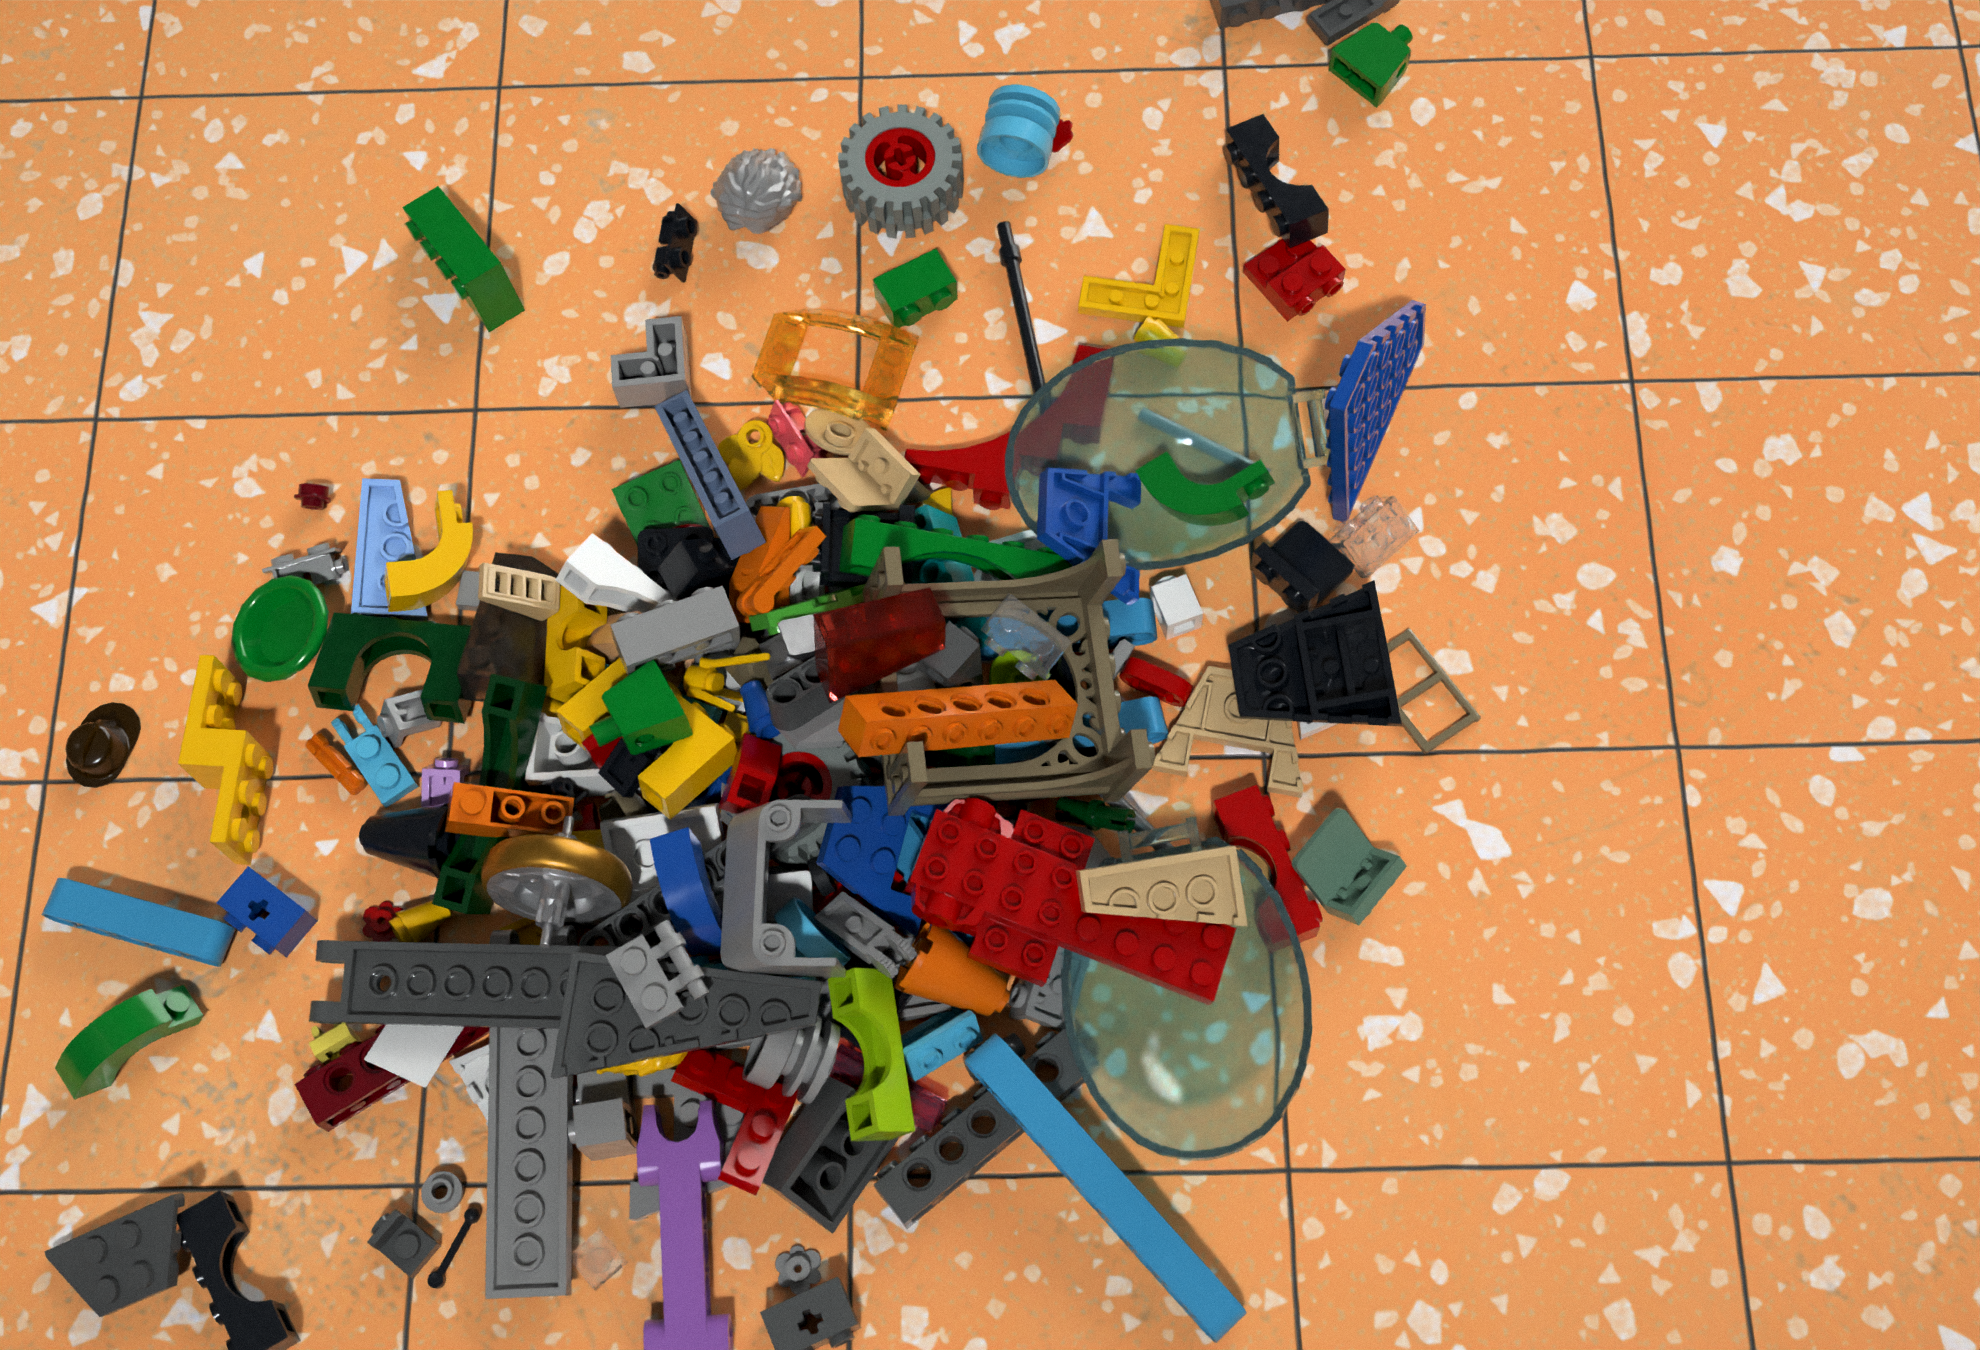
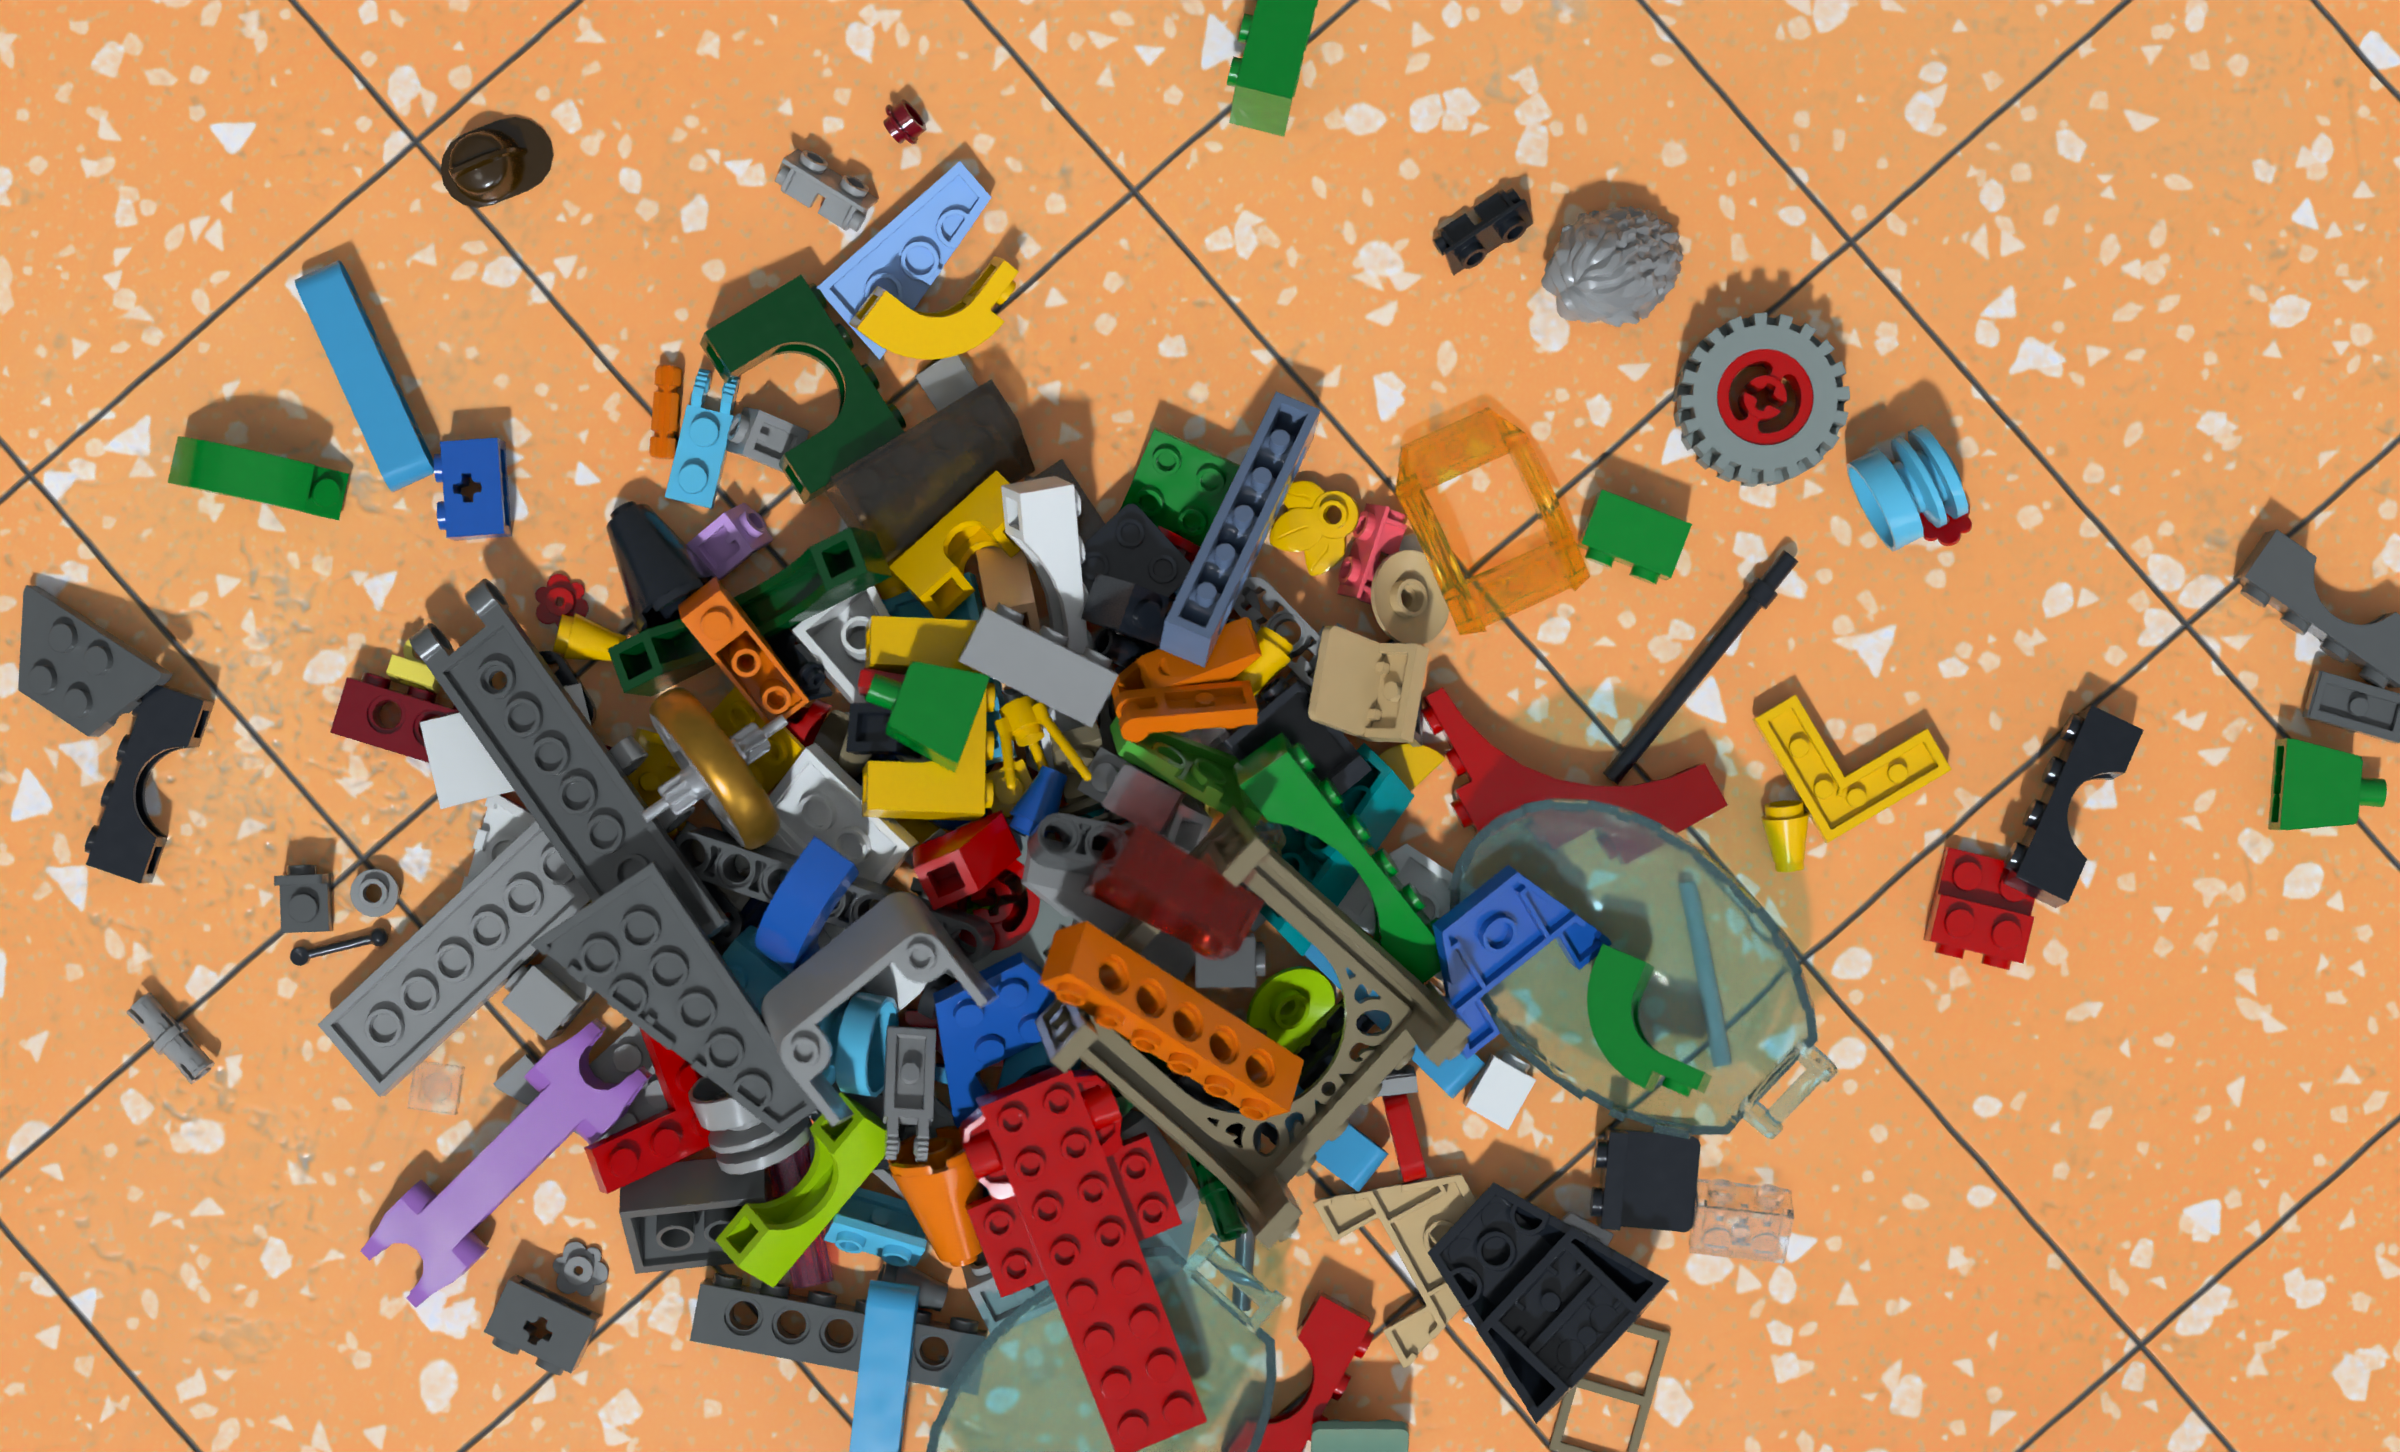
camera: 40 degrees right, 20 degrees up
yellow bracket [178,655,273,865] -> none
green piece [231,575,329,682] -> none
tan slope [478,563,560,621] -> none
light grey plate [605,920,709,1030] -> none
light grey brick [611,316,692,408] -> none
clear bracket [980,593,1072,681] -> none
tan wing [1076,845,1248,926] -> none
blue plate [1325,300,1426,523] -> none

